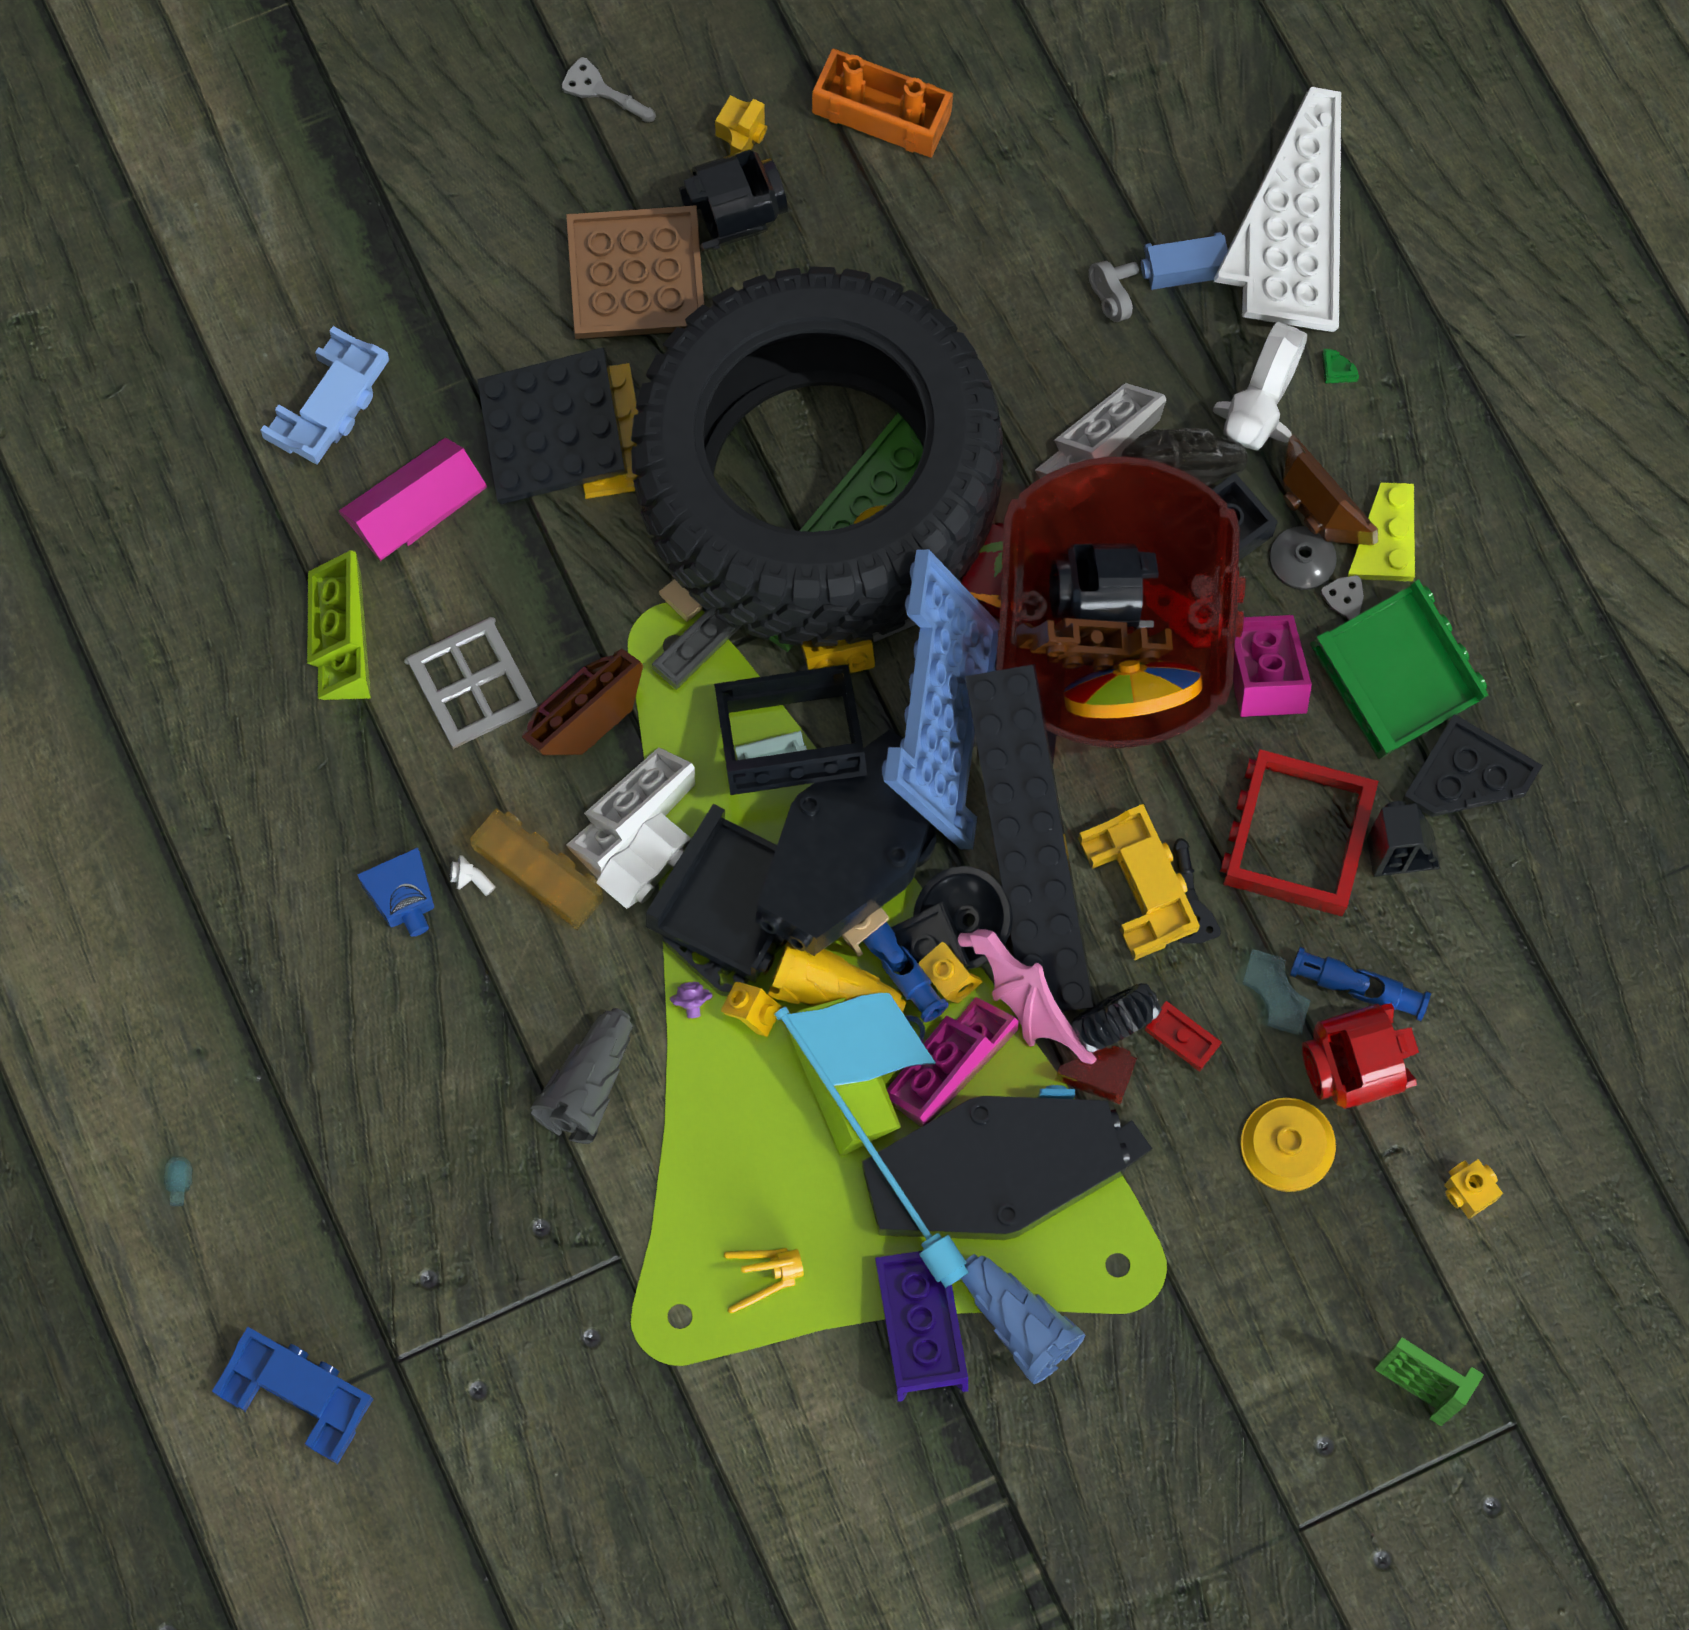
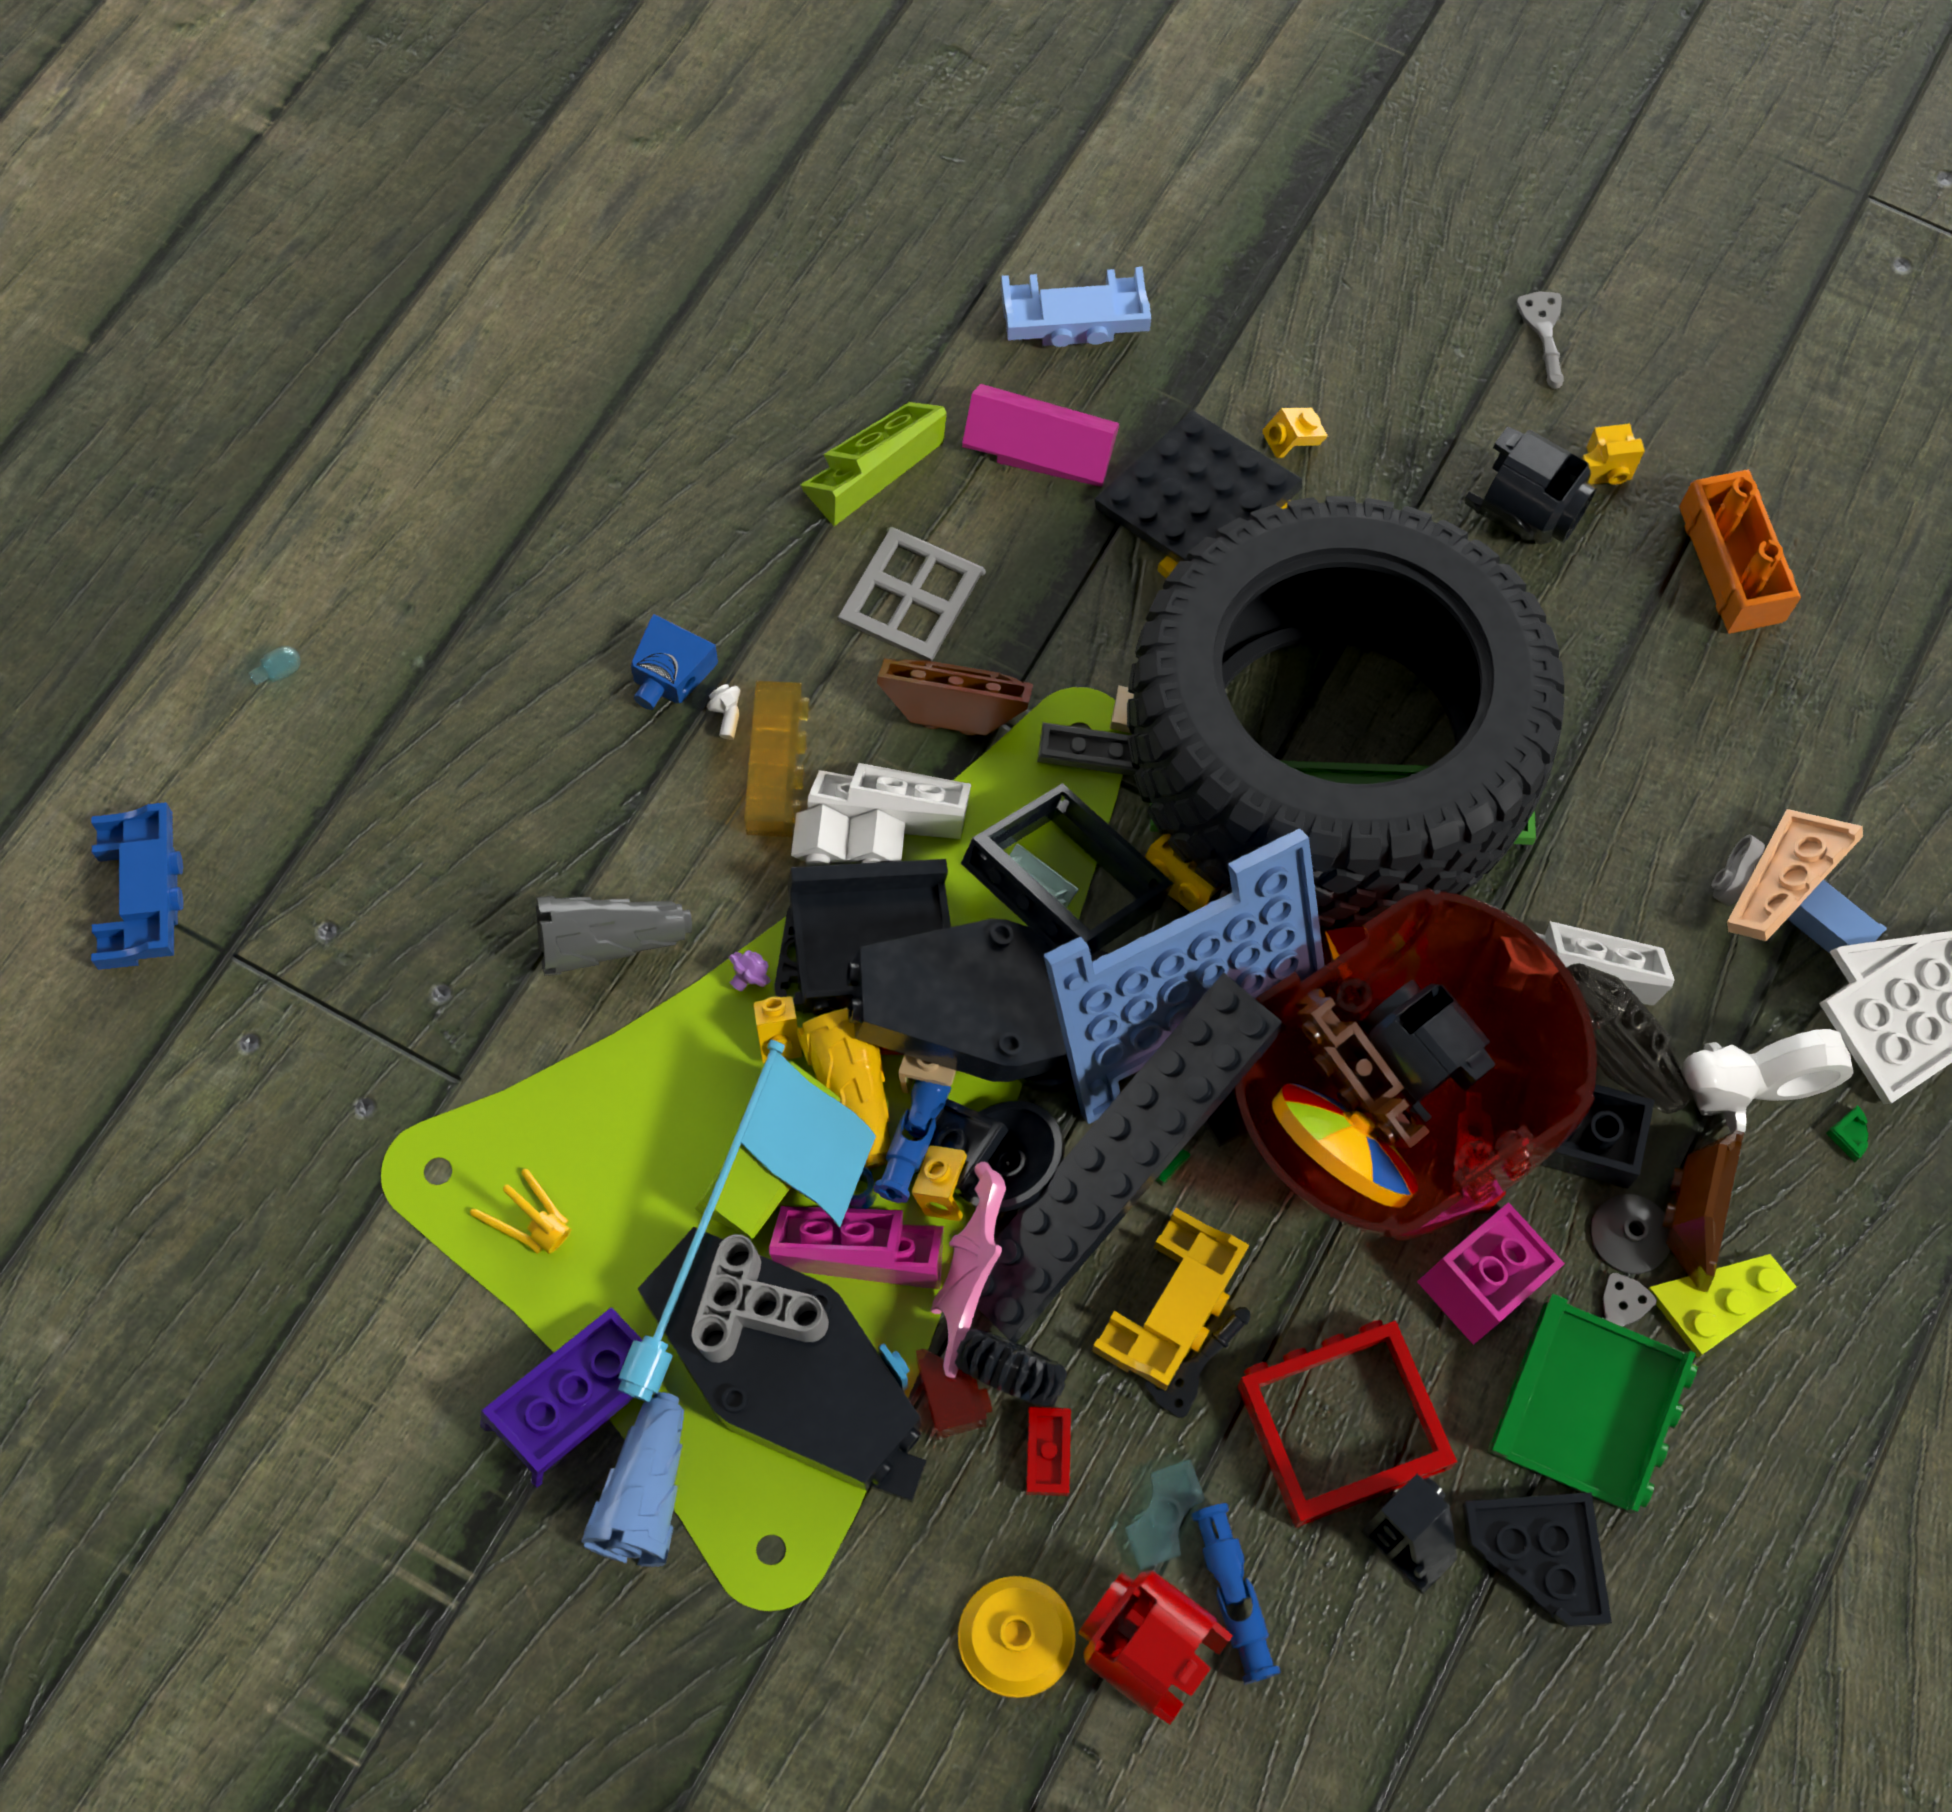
camera: 55 degrees right, 5 degrees down
medium nougat plate [566,206,704,339] -> none
none -> light grey beam [692,1235,829,1362]
none -> yellow bracket [1262,408,1328,458]
none -> light nougat wing [1727,809,1863,941]

